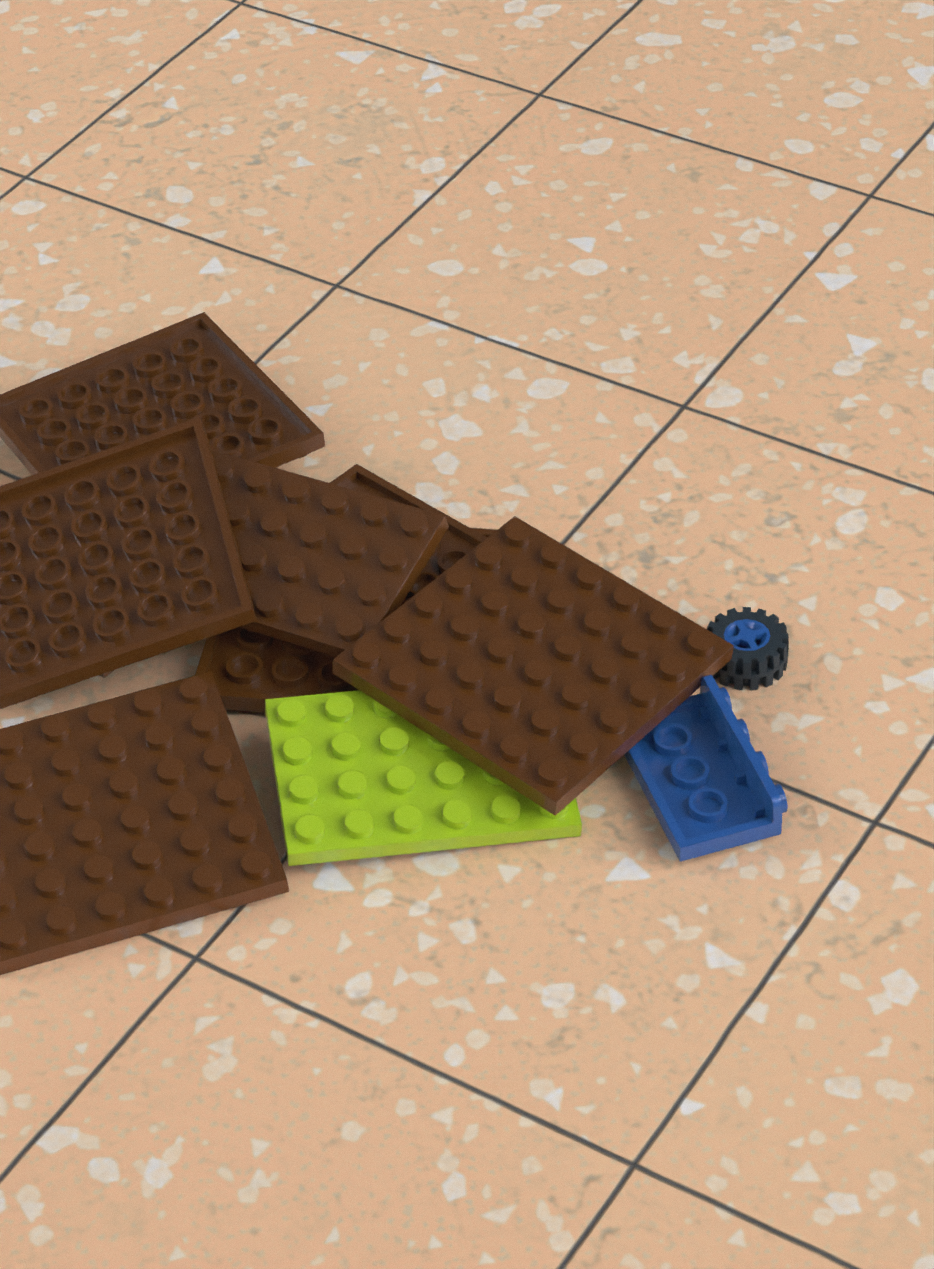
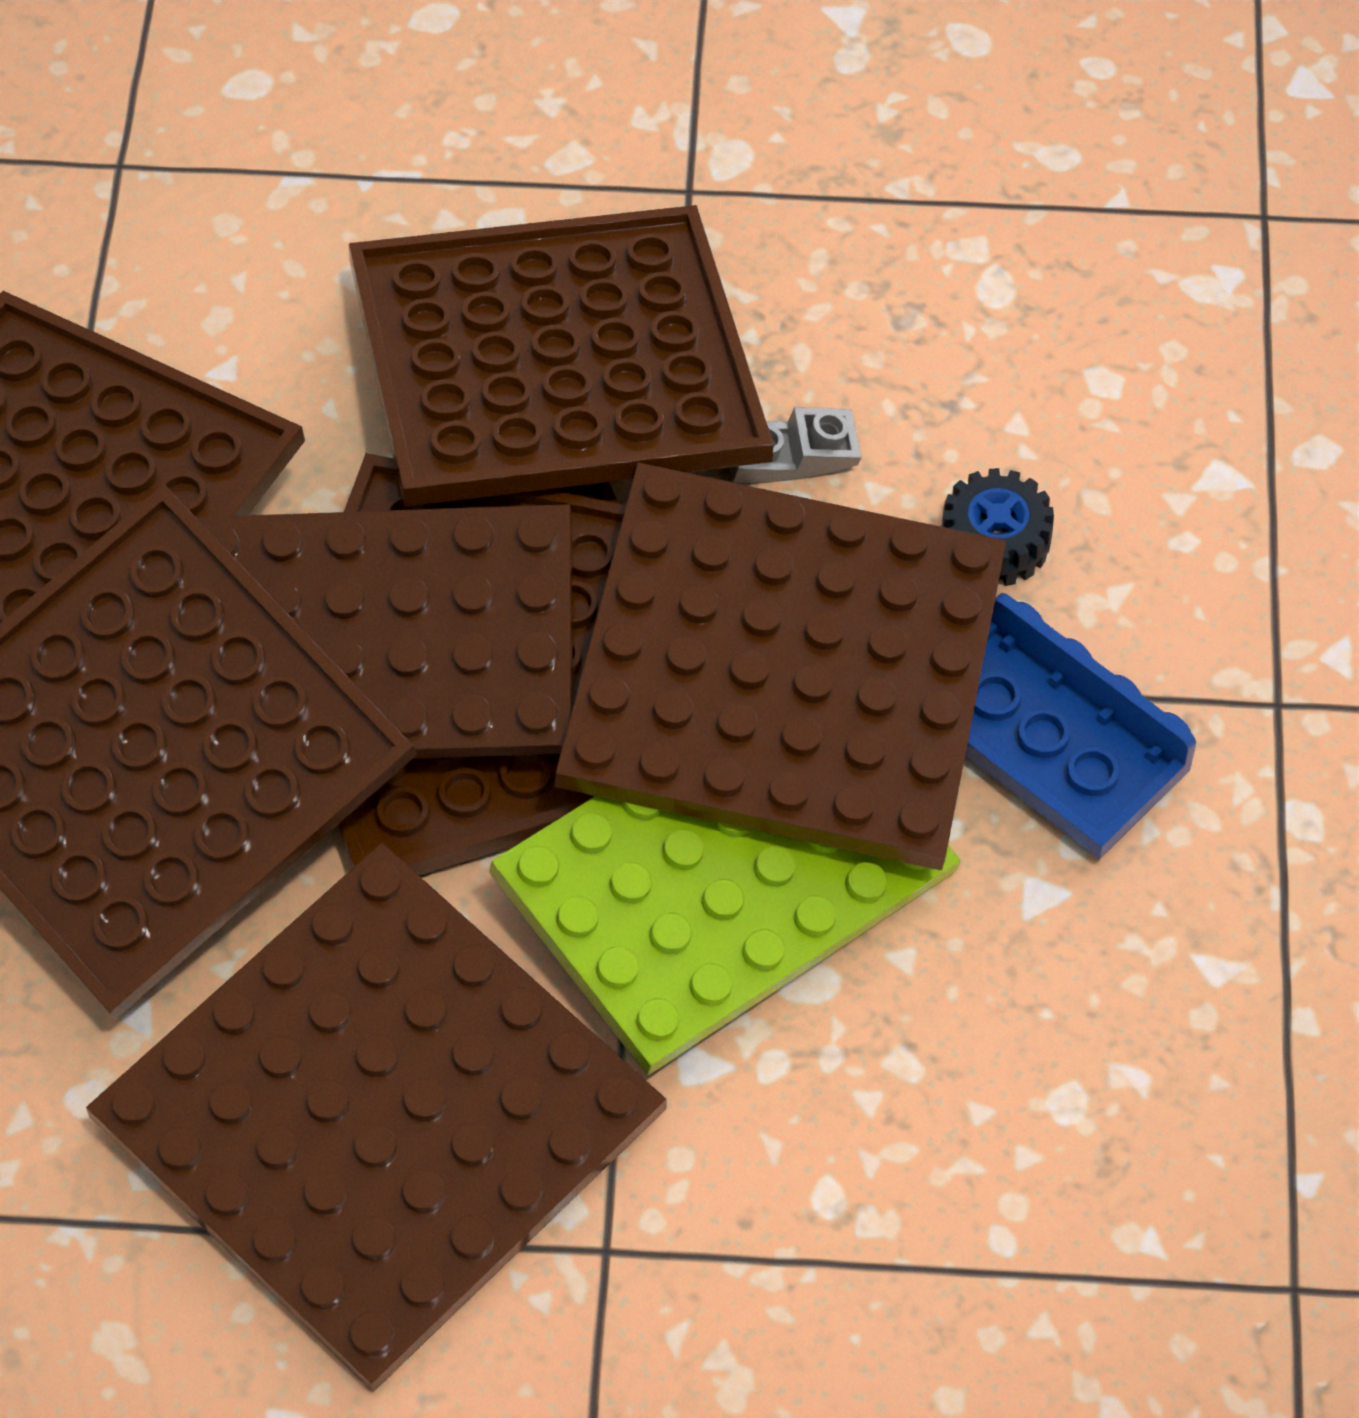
camera: 30 degrees left, 15 degrees up
none -> reddish brown plate [349,205,774,507]
none -> light grey slope [730,407,861,483]

